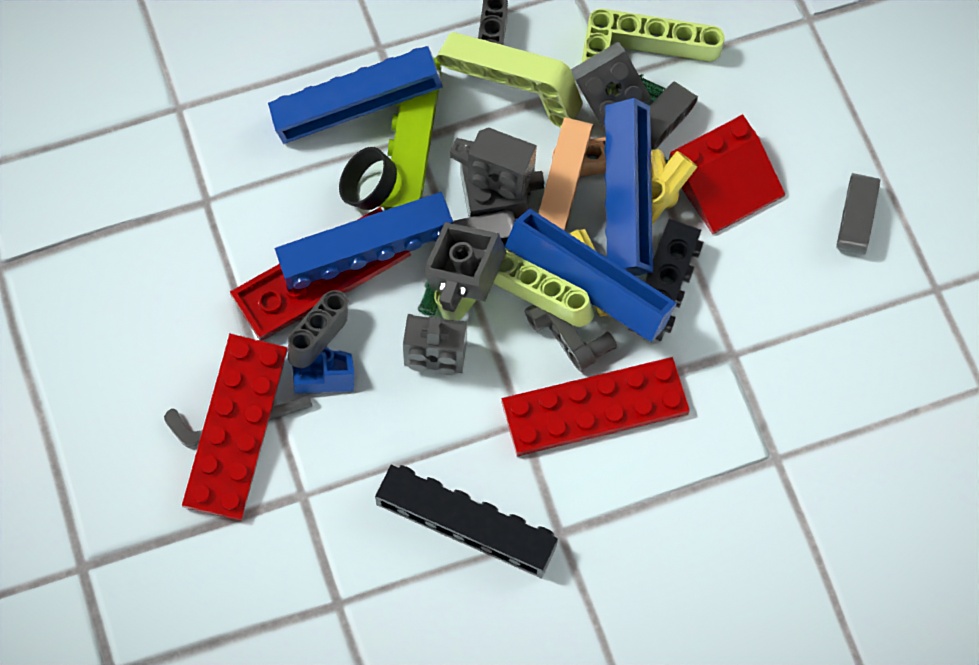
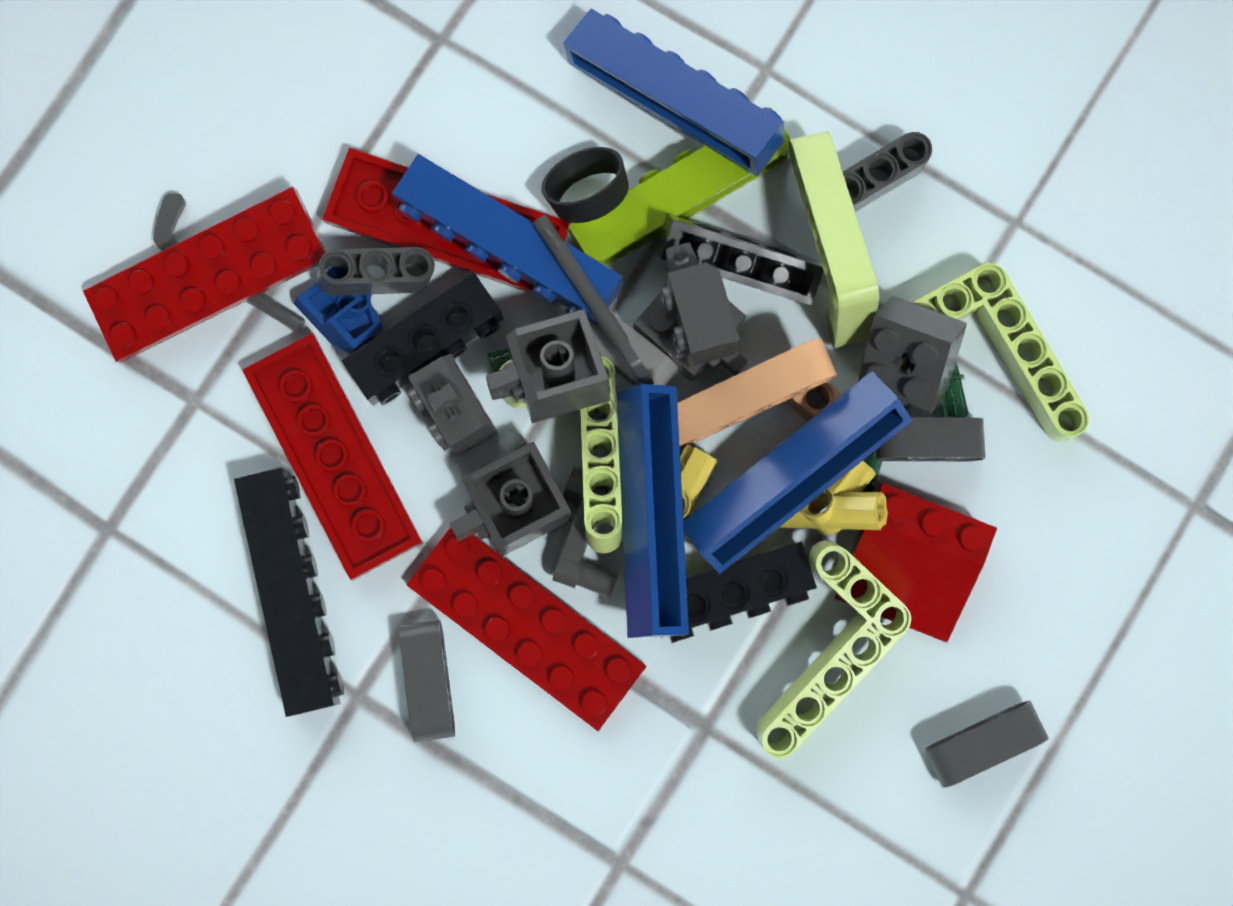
camera: 55 degrees right, 15 degrees up
none -> red plate [242,333,424,581]
none -> black brick [341,272,504,406]
none -> dark grey beam [399,620,455,743]
none -> dark grey hinge [449,441,572,557]
none -> dark grey piece [533,215,654,385]
none -> black brick [655,213,824,306]
none -> yellowish green beam [755,540,911,759]

